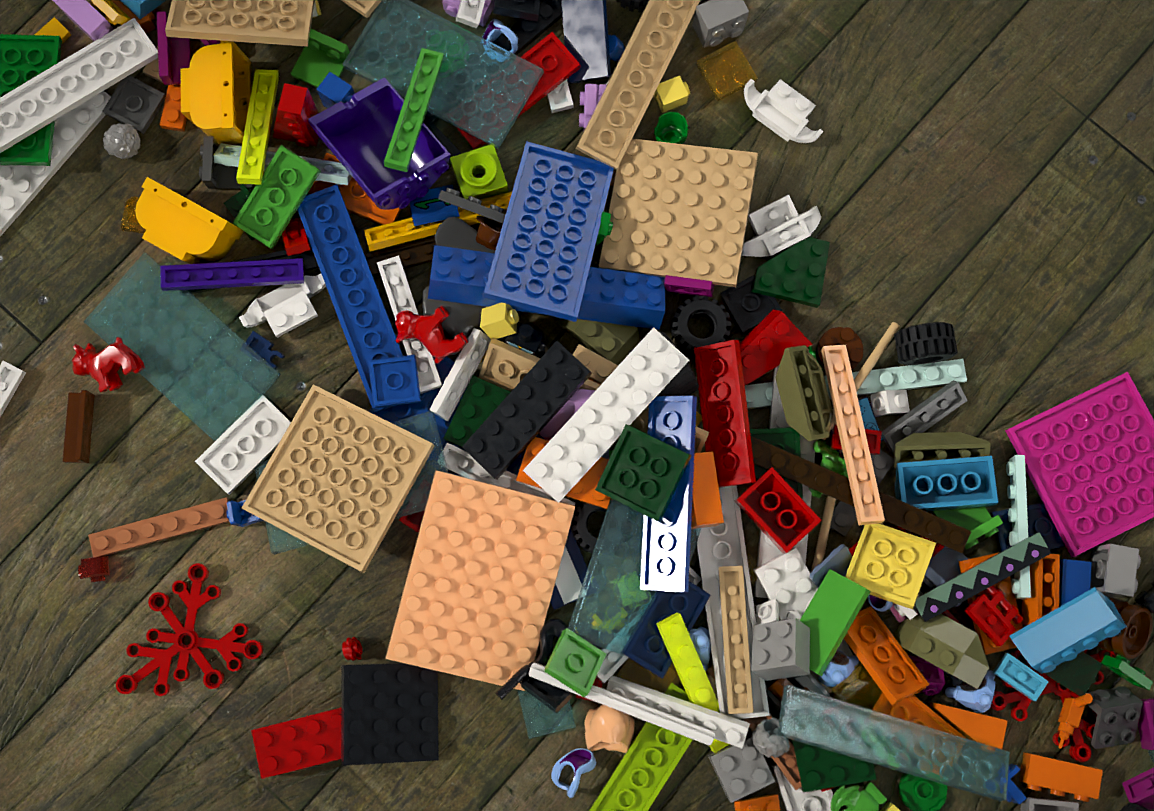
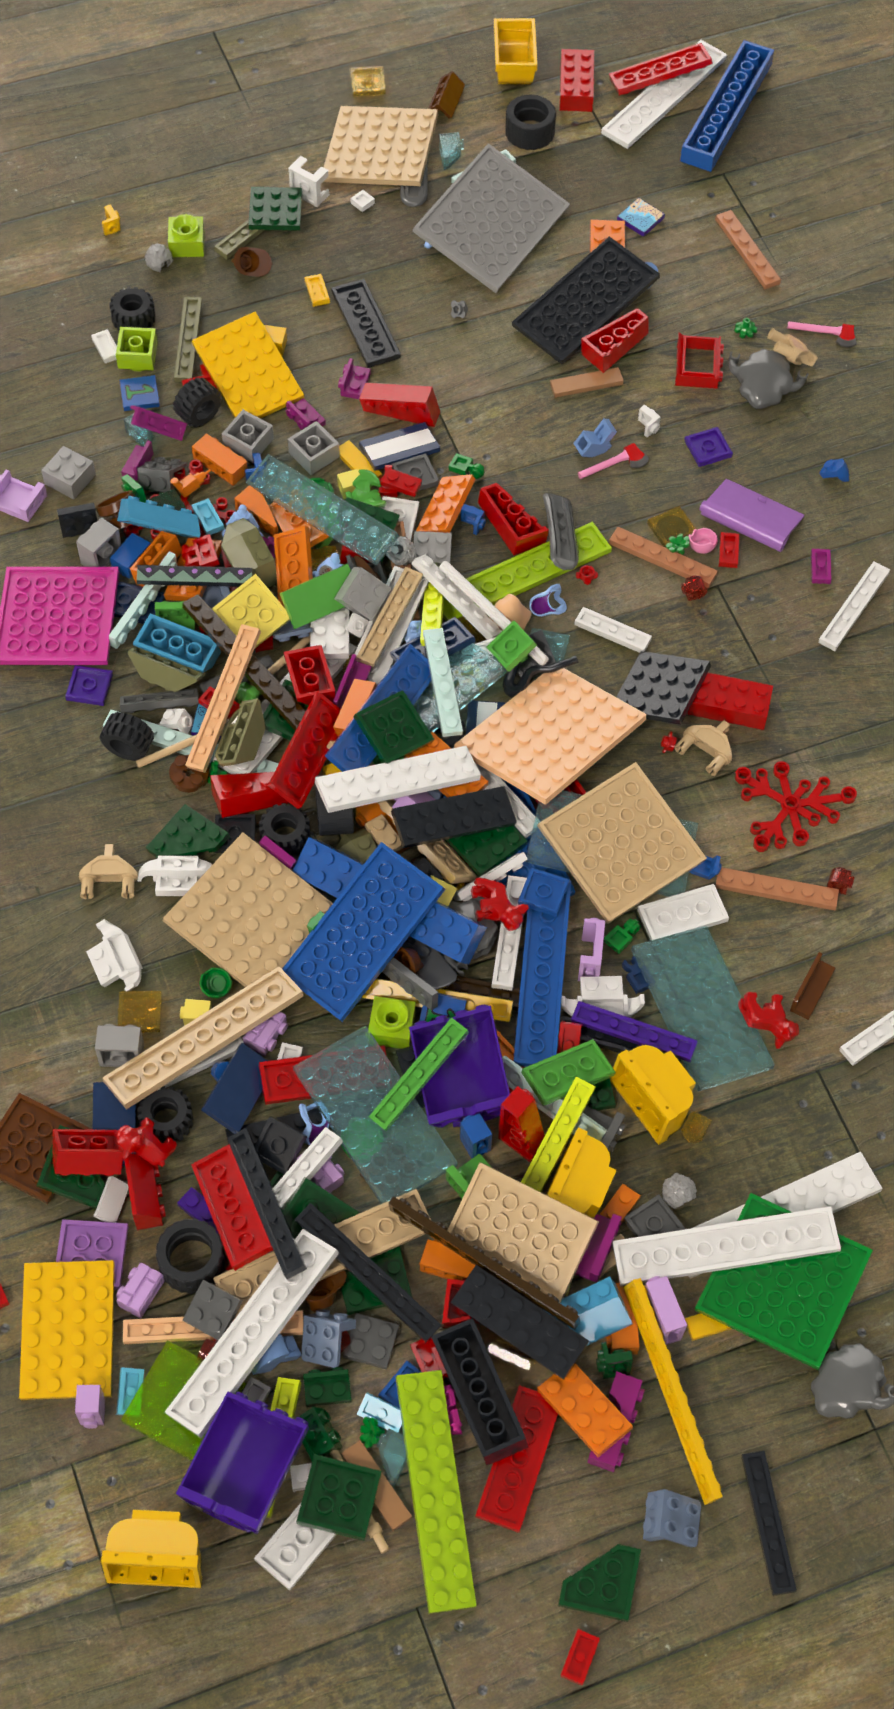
camera: 150 degrees left, 20 degrees down
none -> dark purple tile [65,665,113,706]
none -> tan connector [79,844,138,899]
none -> magenta panel [333,654,371,709]
none -> light aqua plate [423,628,463,737]
none -> white plate [575,607,652,653]
none -> lavender panel [578,918,605,981]
none -> green plate [604,918,641,954]
none -> tan connector [674,721,732,776]

